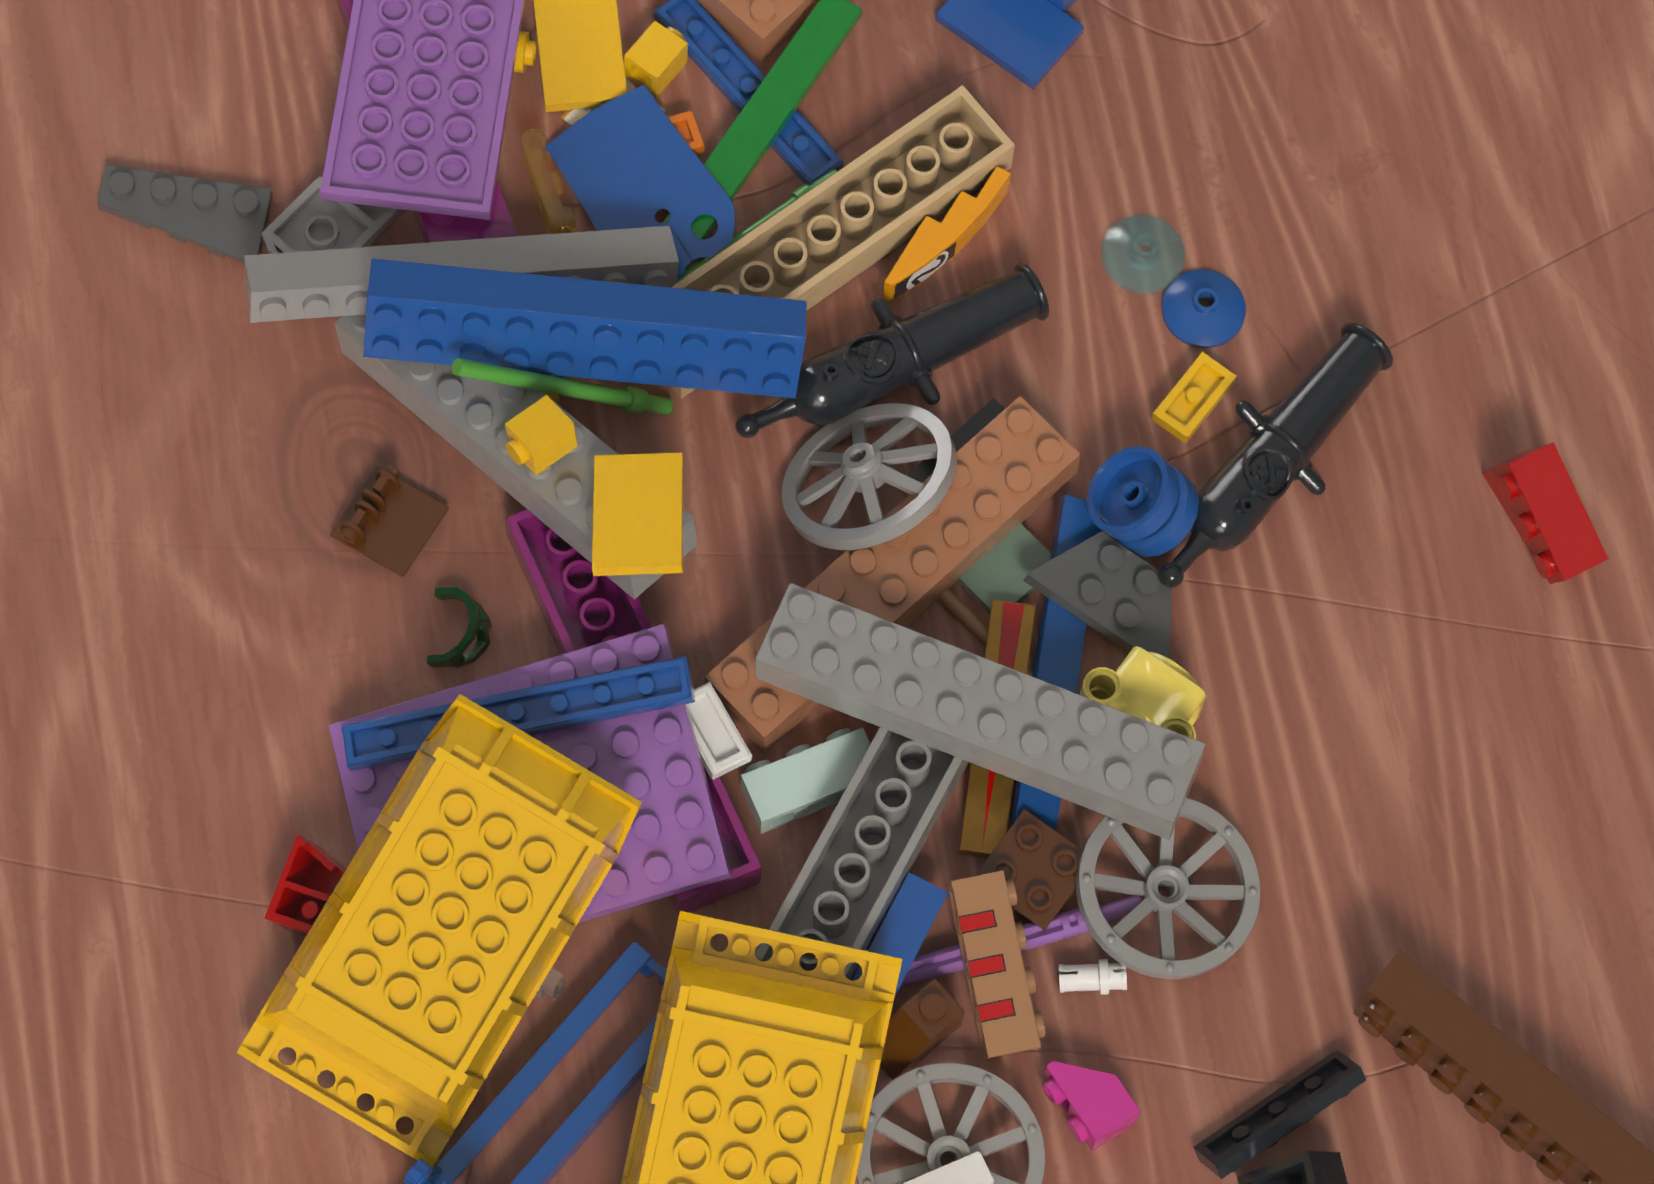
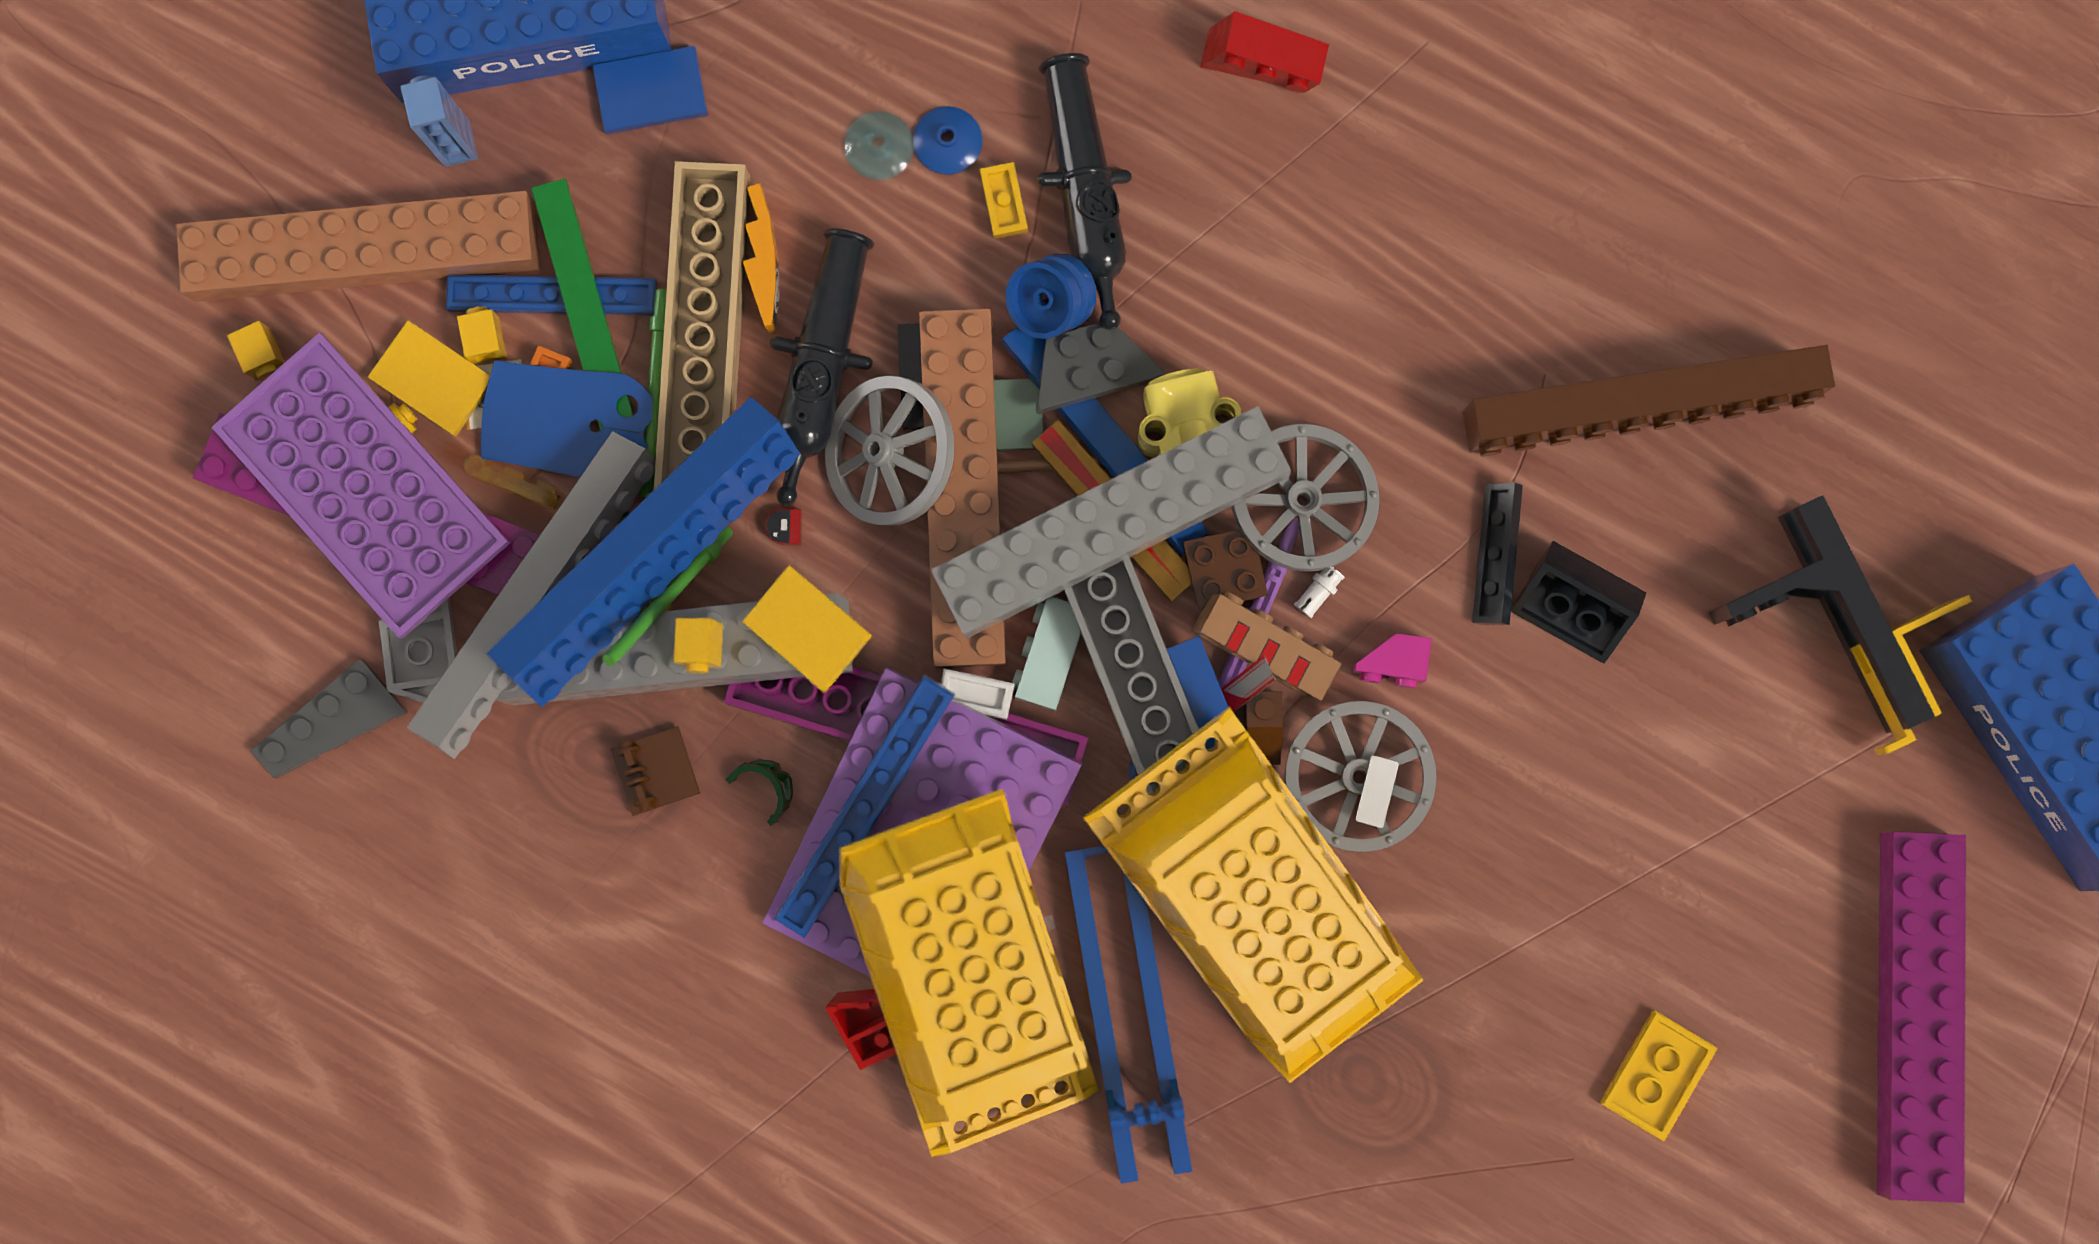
camera: 40 degrees left, 15 degrees up
none -> tile [765,509,802,545]
none -> sticker [1221,656,1275,712]

